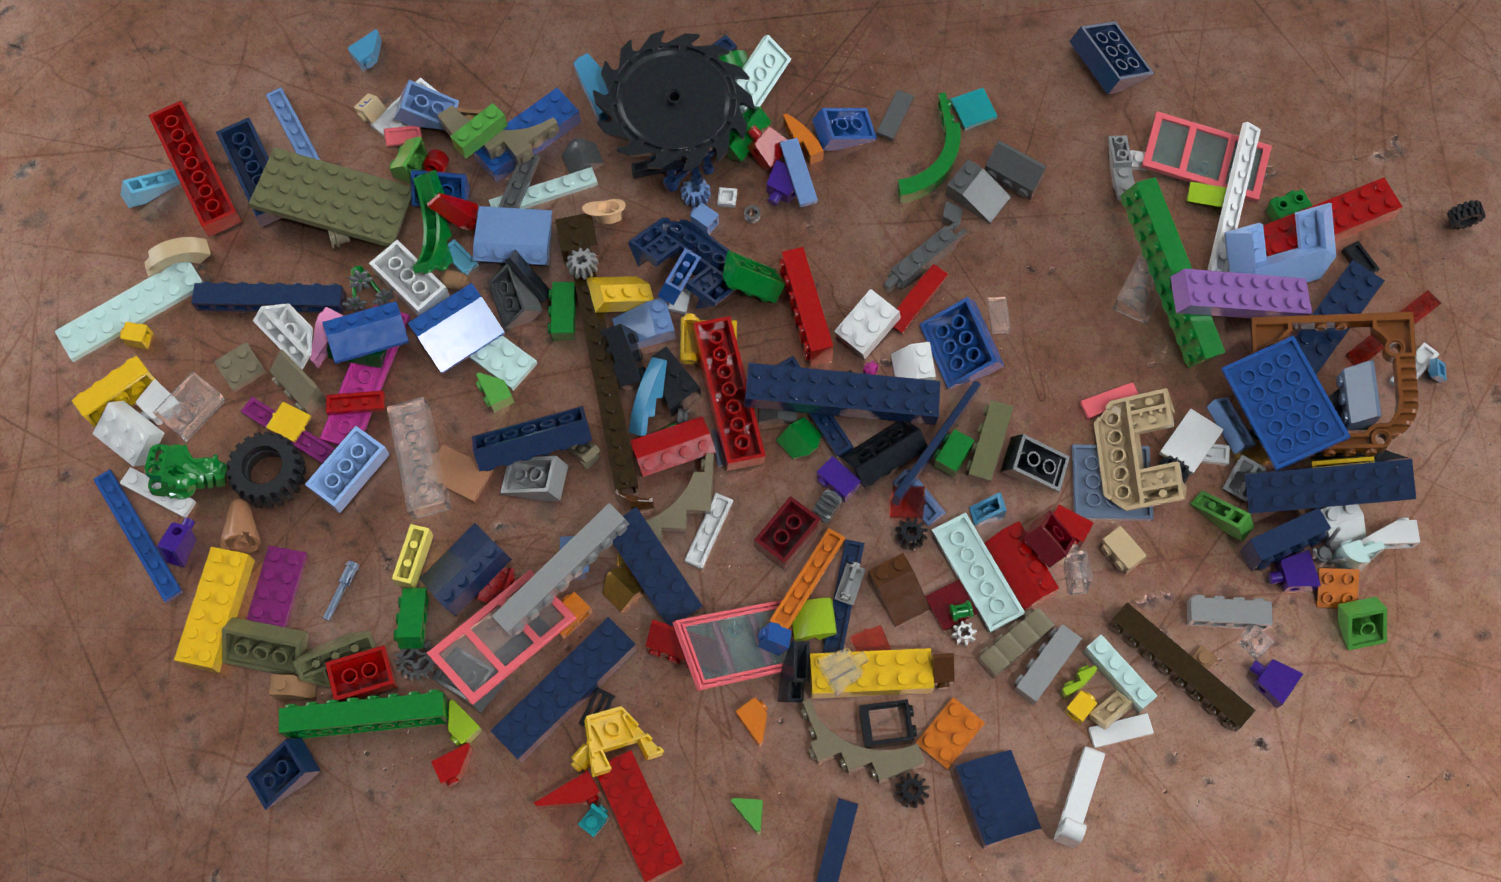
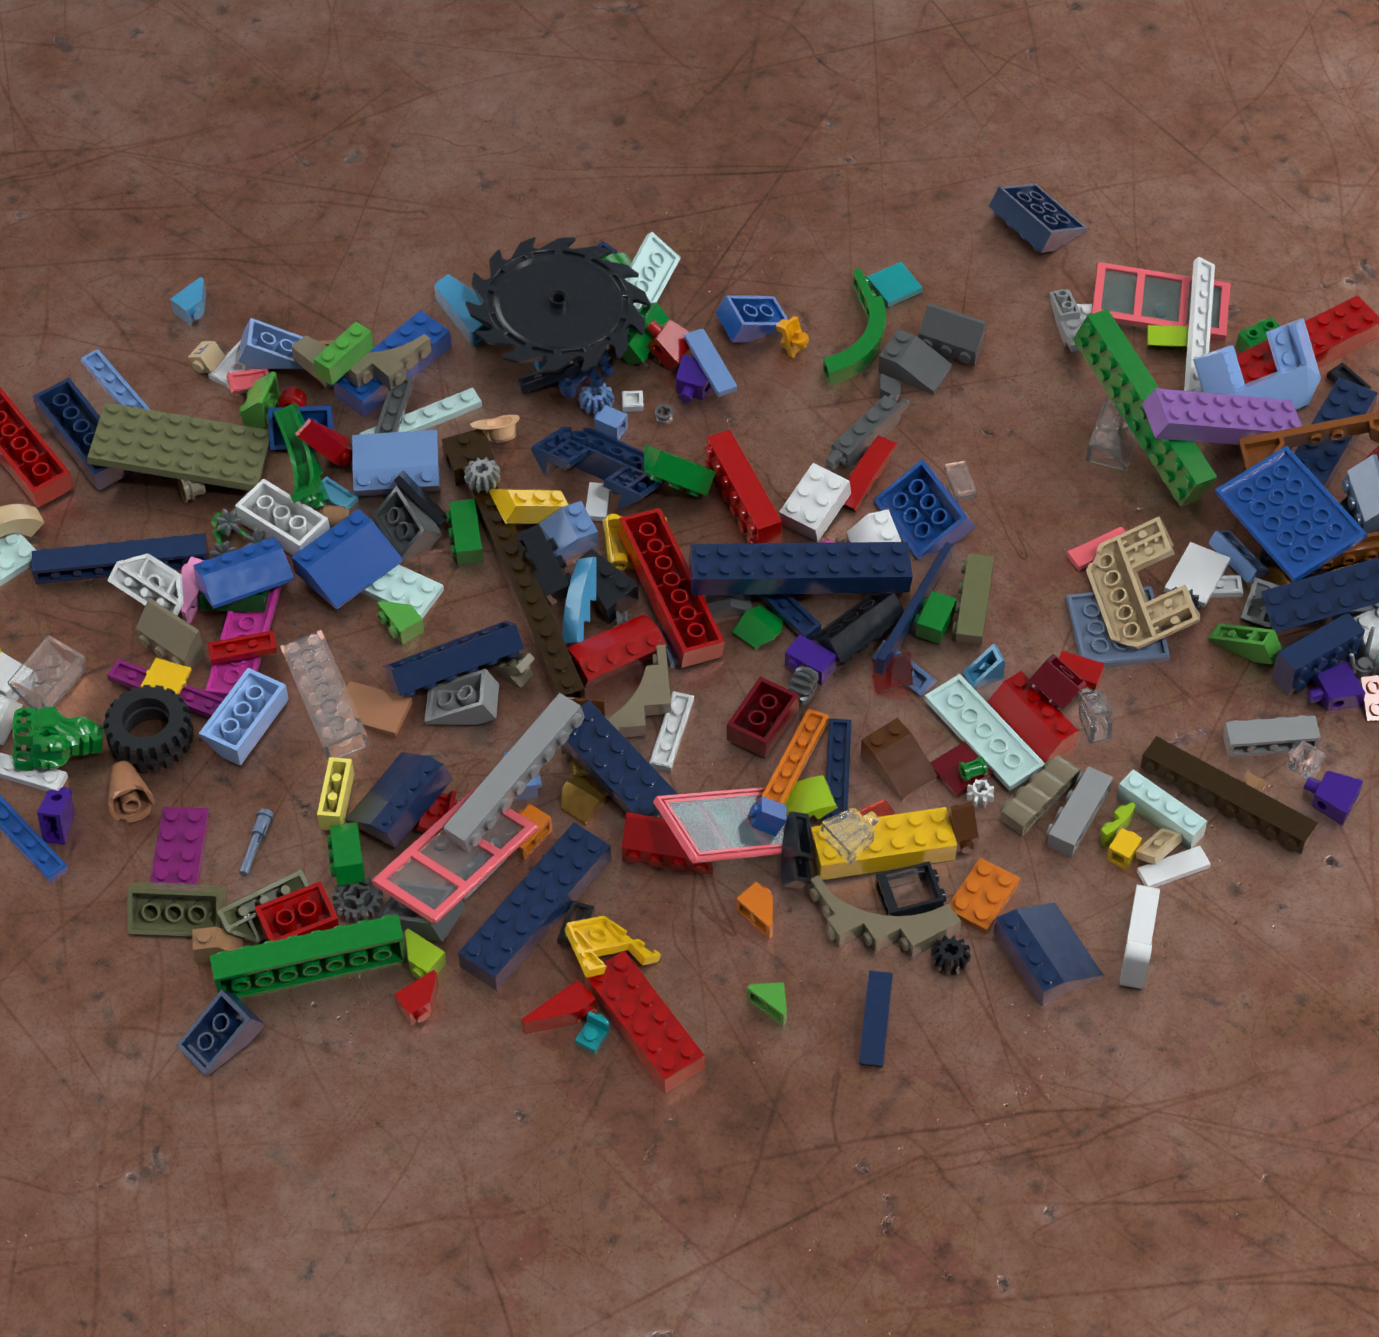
camera: 10 degrees left, 15 degrees down
yellow brick [174,547,255,673] -> none
dark tan plate [214,342,267,393] -> none
dark grey slope [562,138,604,174] -> none
yellow brick [570,743,591,772] -> none
blue brick [658,248,701,306] -> none
orange slope [783,113,824,165] -> none
light grey hinge [835,562,866,606] -> none
dark grey tile [876,90,914,141] -> none
black gear [894,517,928,551] -> none
black slope [1000,434,1070,492] -> none
tan brick [1099,525,1147,575] -> none
none -> light orange hips [776,316,809,358]

